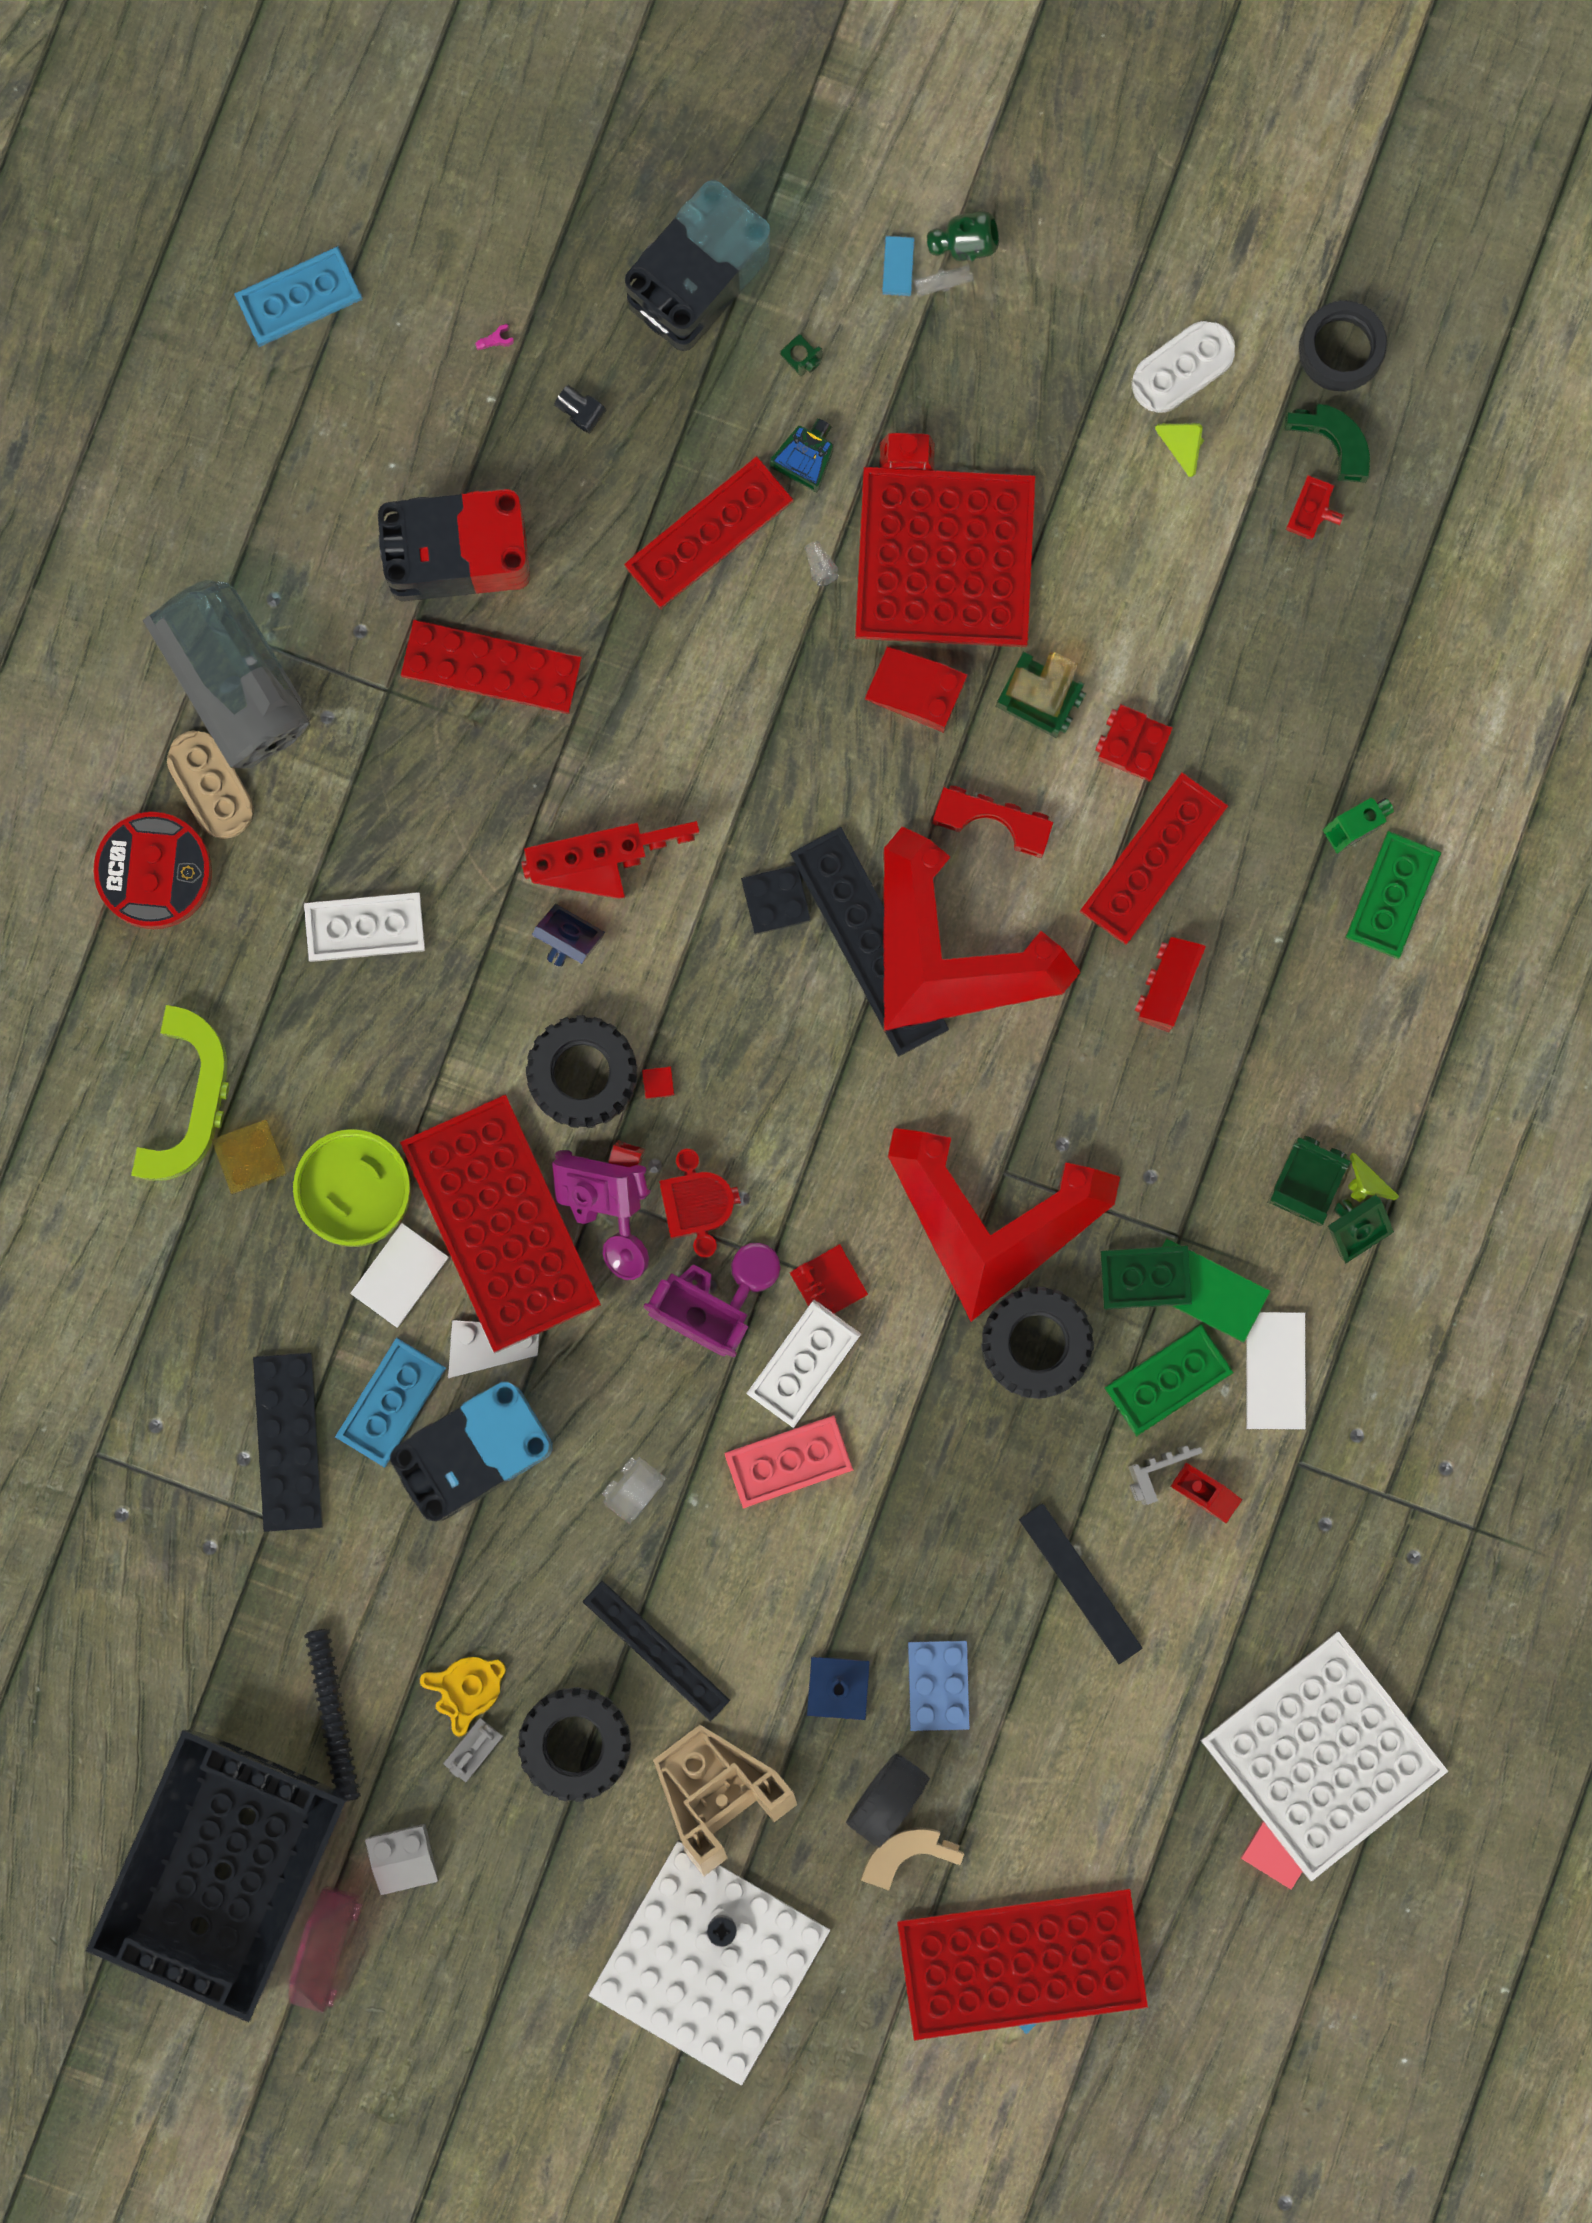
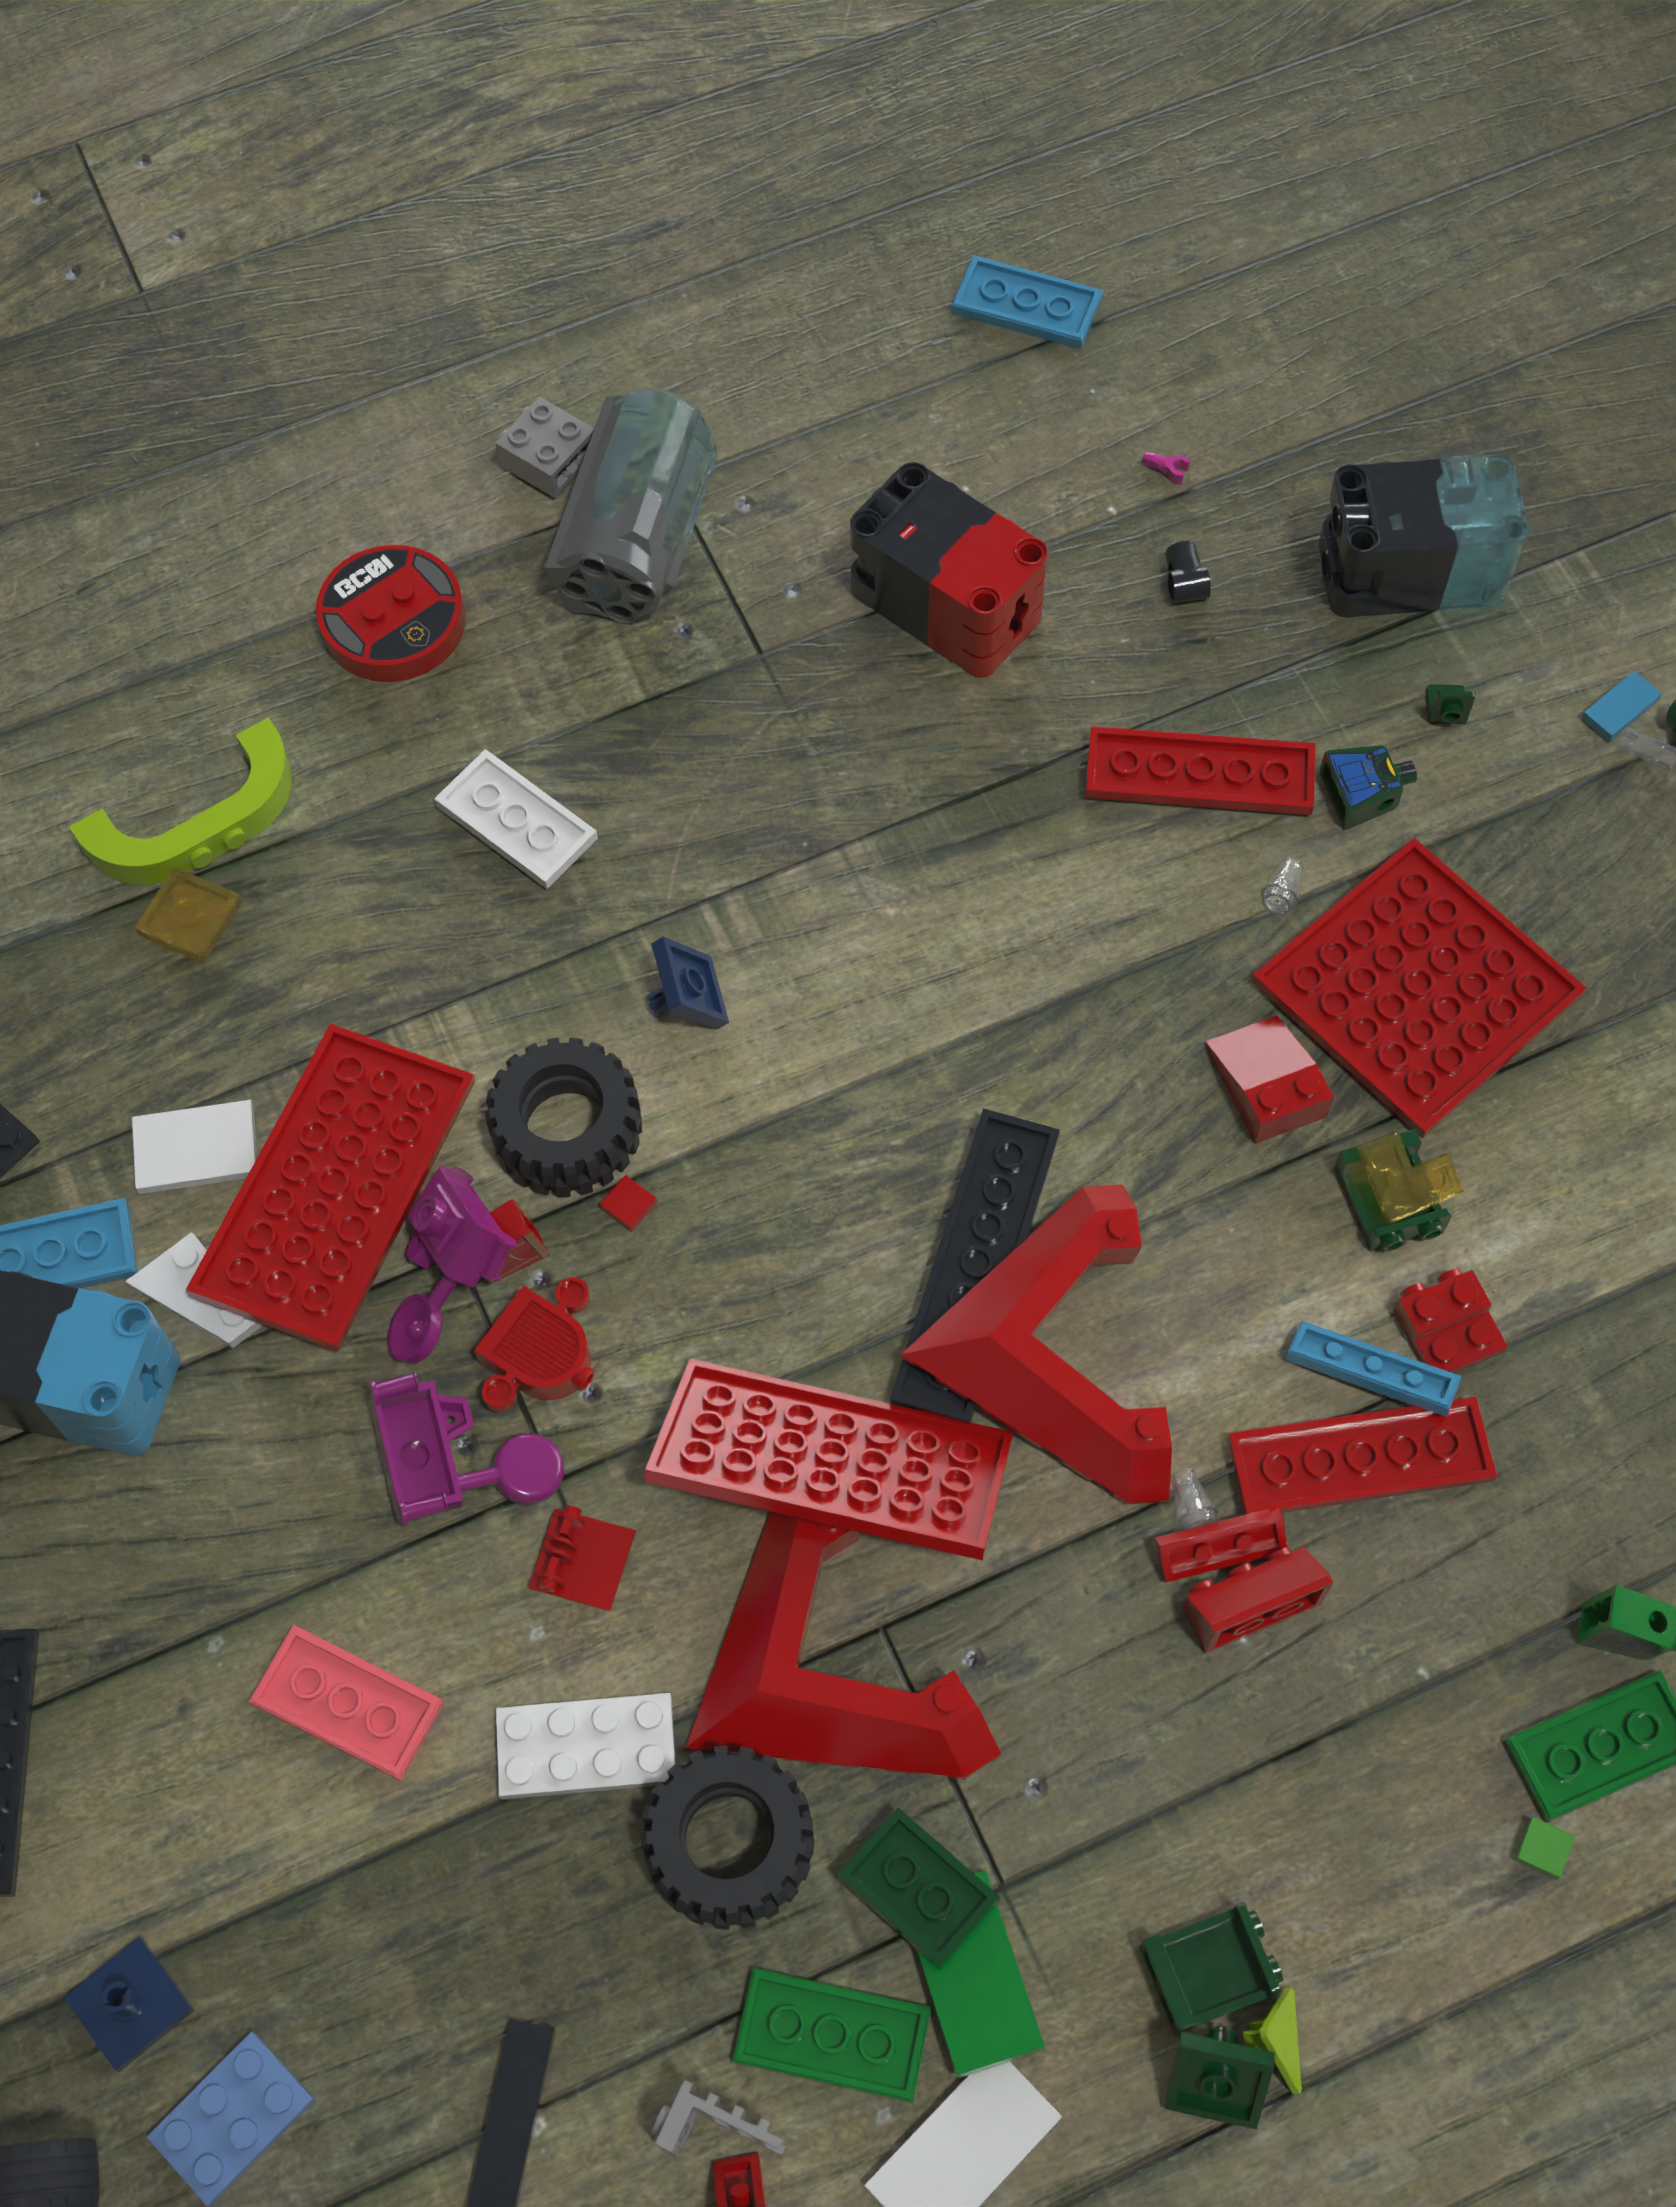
camera: 50 degrees right, 20 degrees down
tan tile [167,731,253,839] -> none
lime piece [293,1129,411,1247] -> none
red plate [401,620,582,714] -> none
red wedge [521,821,700,900] -> none
clear brick [602,1456,668,1525] -> none
black plate [741,865,811,935] -> none
white tile [746,1300,861,1428] -> none
red torso [880,433,935,471] -> none
red arch [932,785,1054,859] -> none
none -> light grey brick [495,396,594,498]
none -> white plate [496,1693,676,1800]
none -> red plate [644,1359,1014,1561]
none -> red plate [1155,1506,1288,1583]
none -> clear cone [1171,1468,1218,1530]
none -> dark azure tile [1287,1321,1462,1417]
none -> bright green tile [1514,1817,1575,1880]

